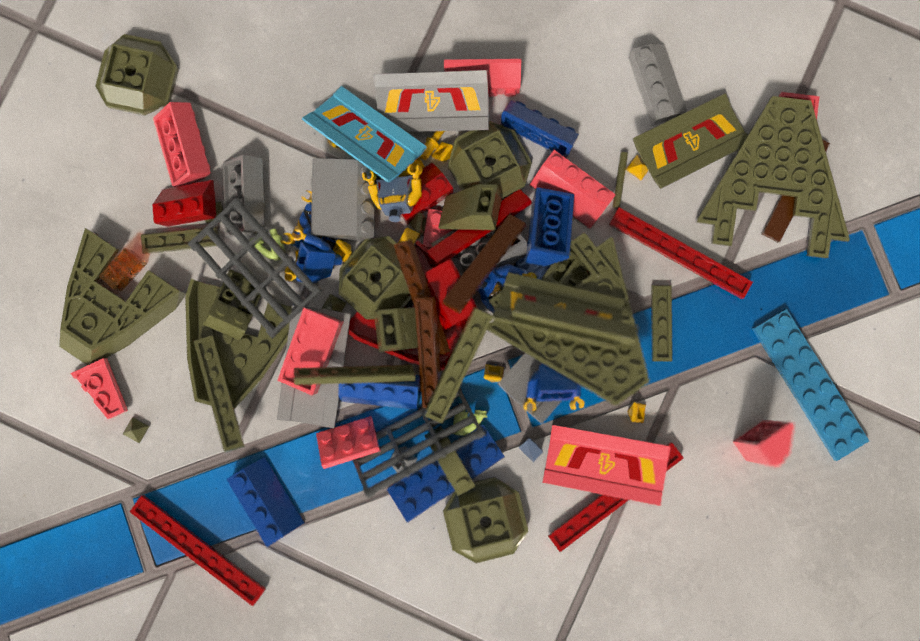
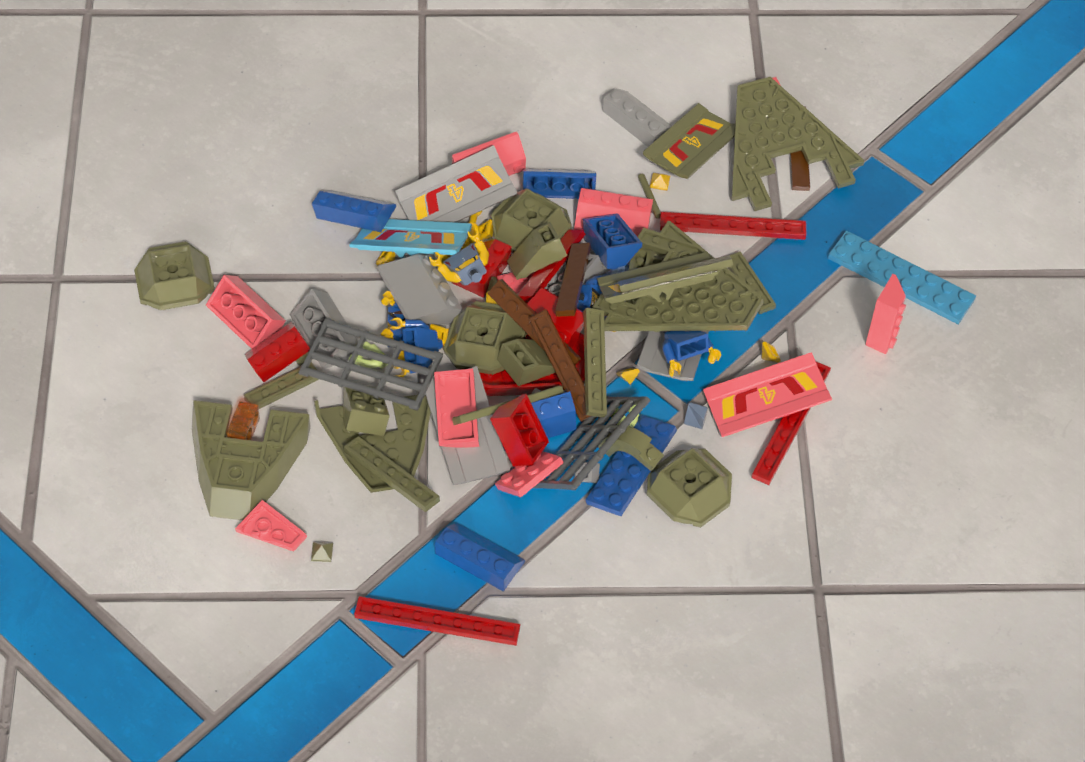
camera: 30 degrees left, 30 degrees down
none -> blue slope [312,190,397,232]
none -> red slope [490,394,549,467]

